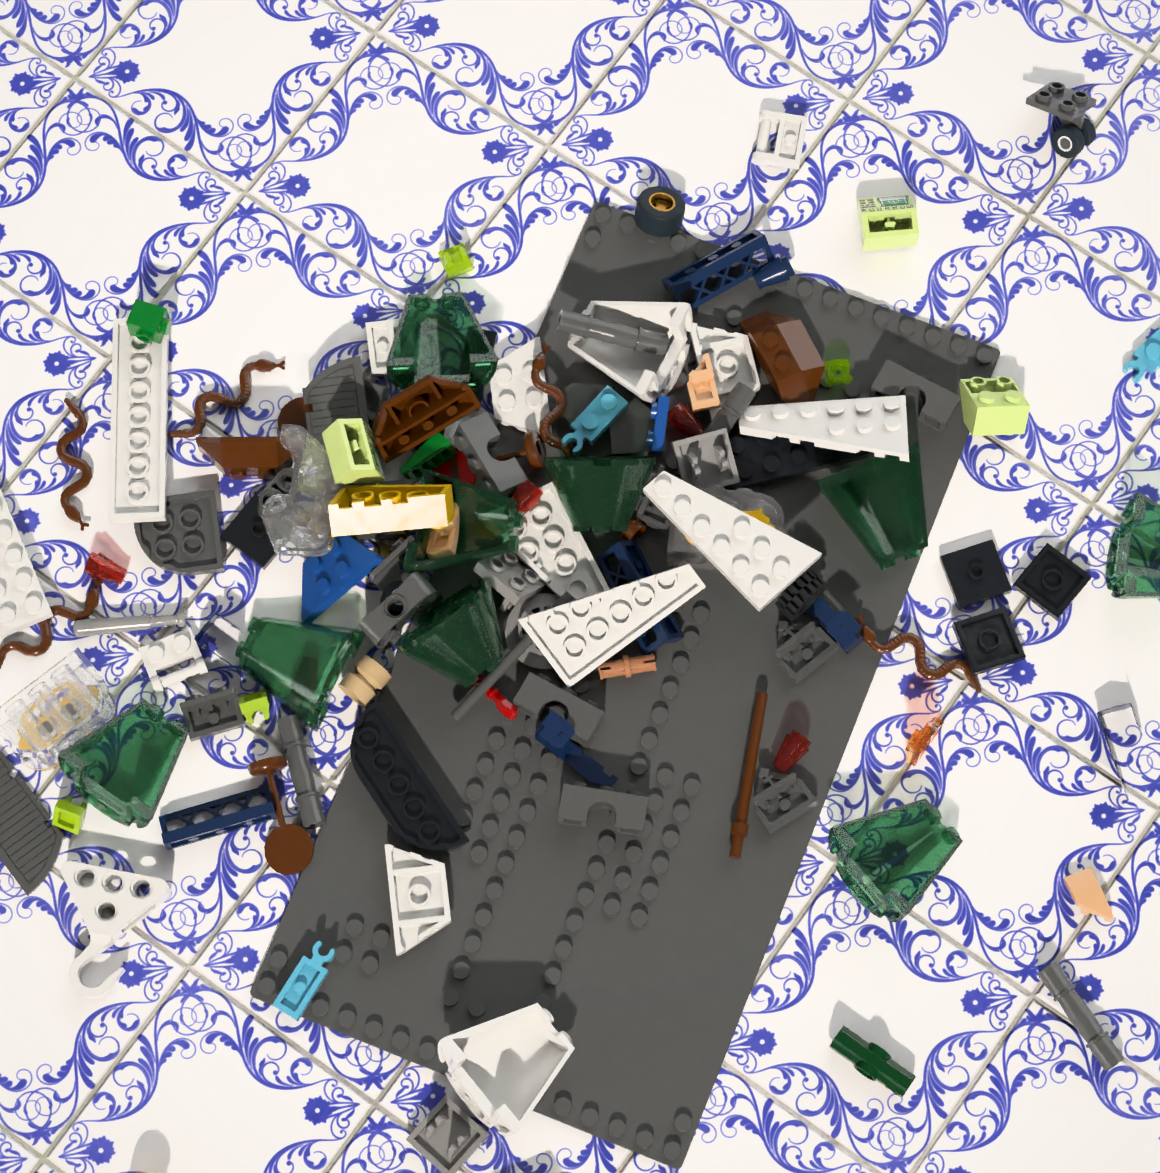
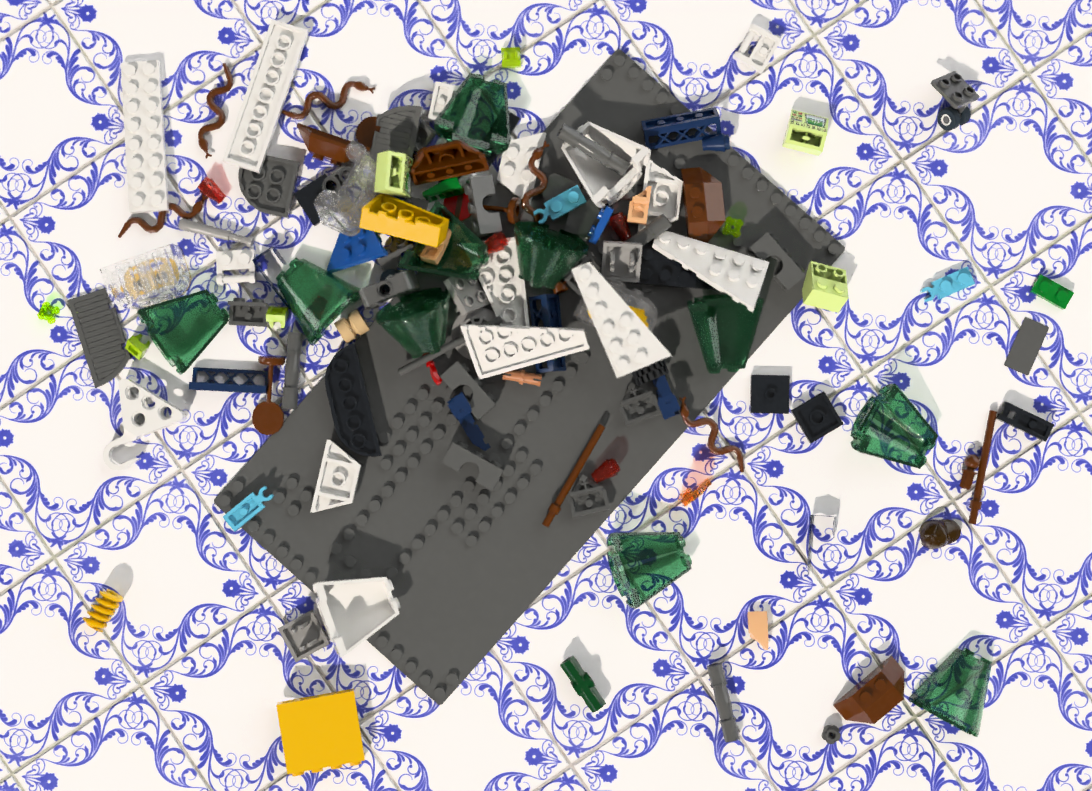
camera: 25 degrees right, 15 degrees up
green brick [126,299,172,344] -> none
black wheel [634,186,686,237] -> none
black plate [952,607,1026,676] -> none

